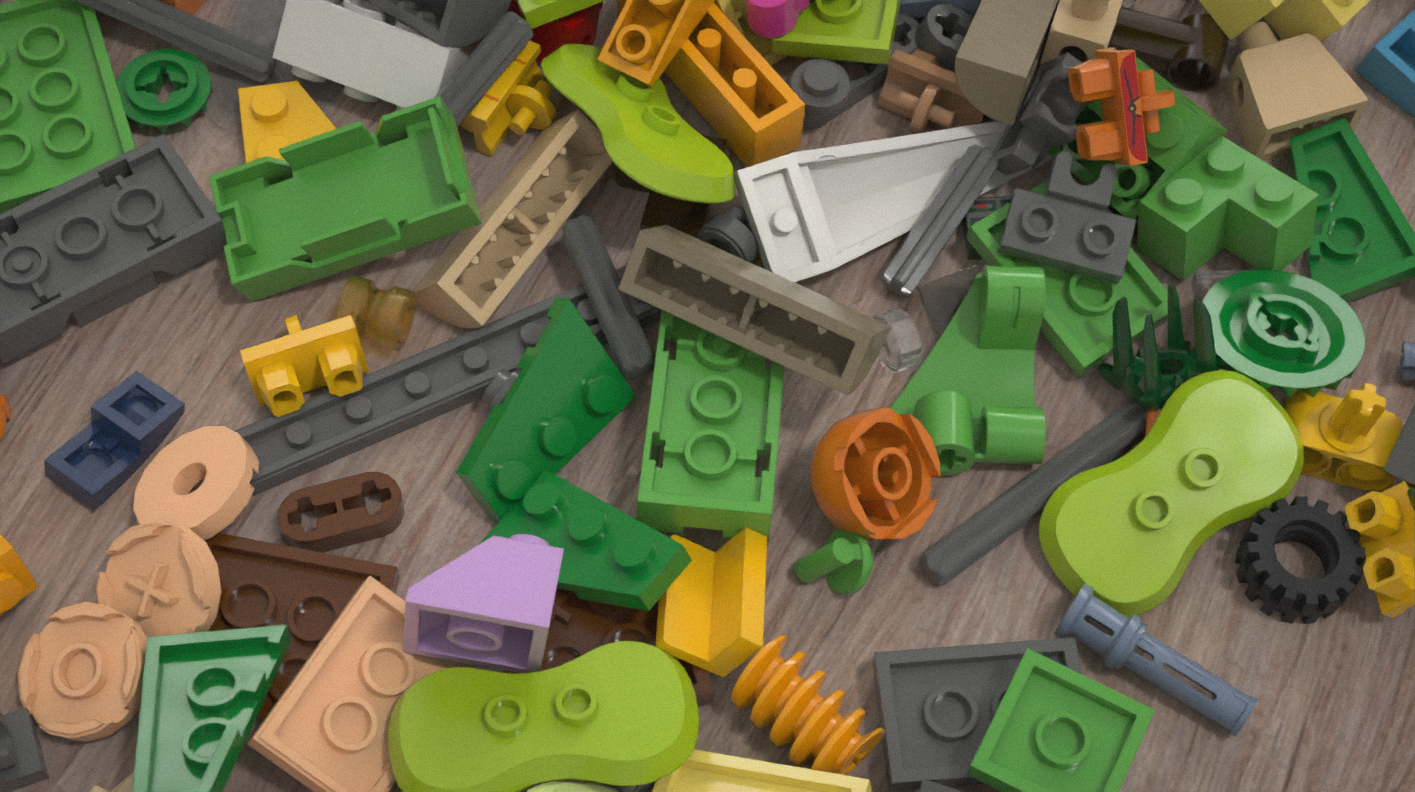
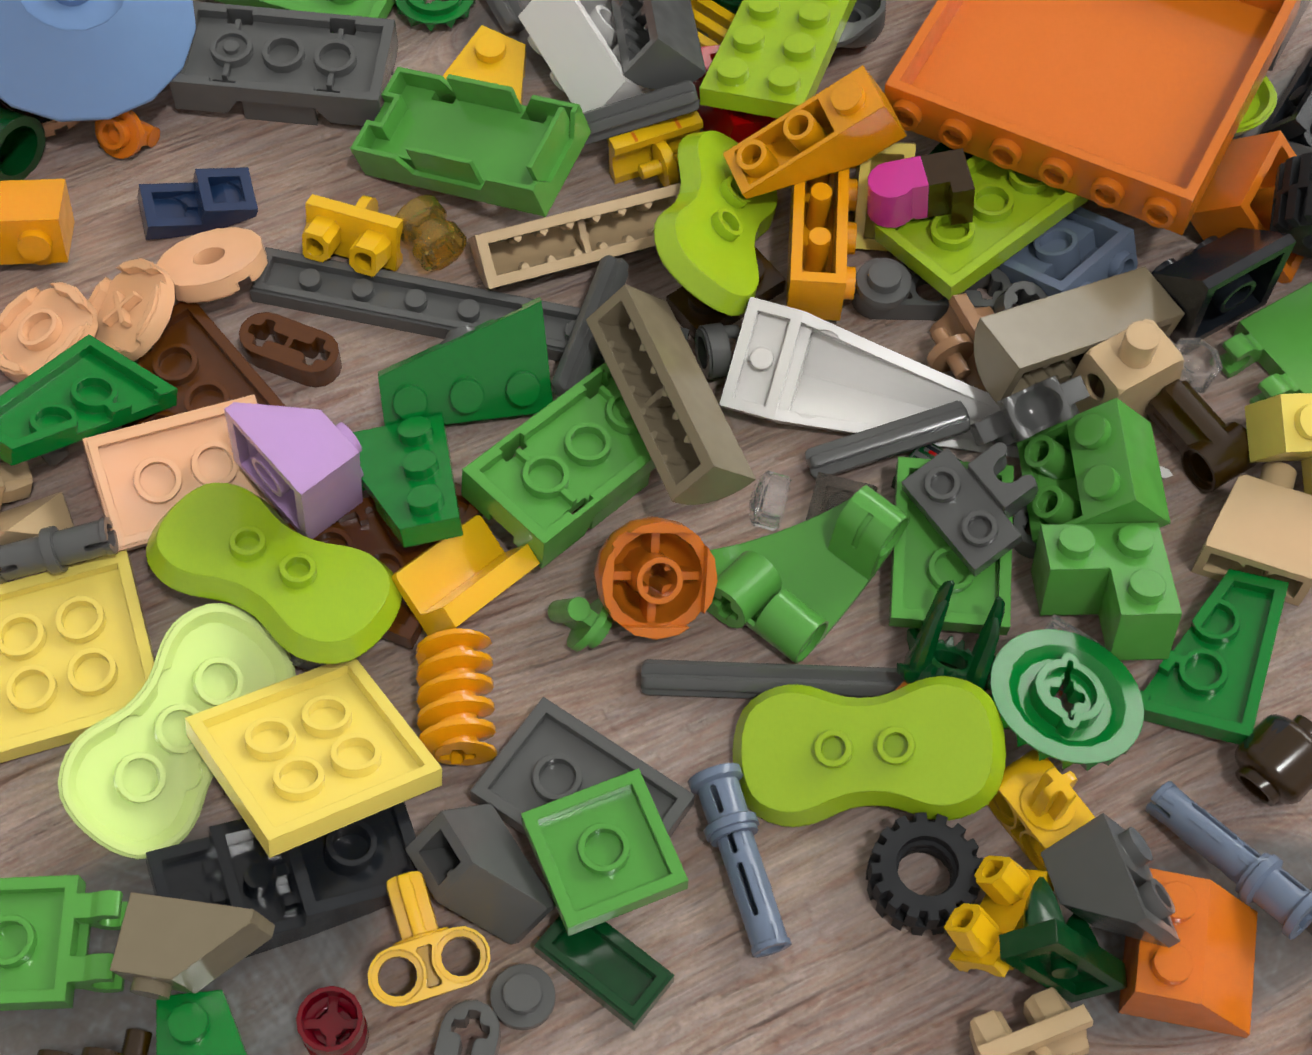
camera: 40 degrees right, 0 degrees up
orange hips [1068,48,1176,166] -> none

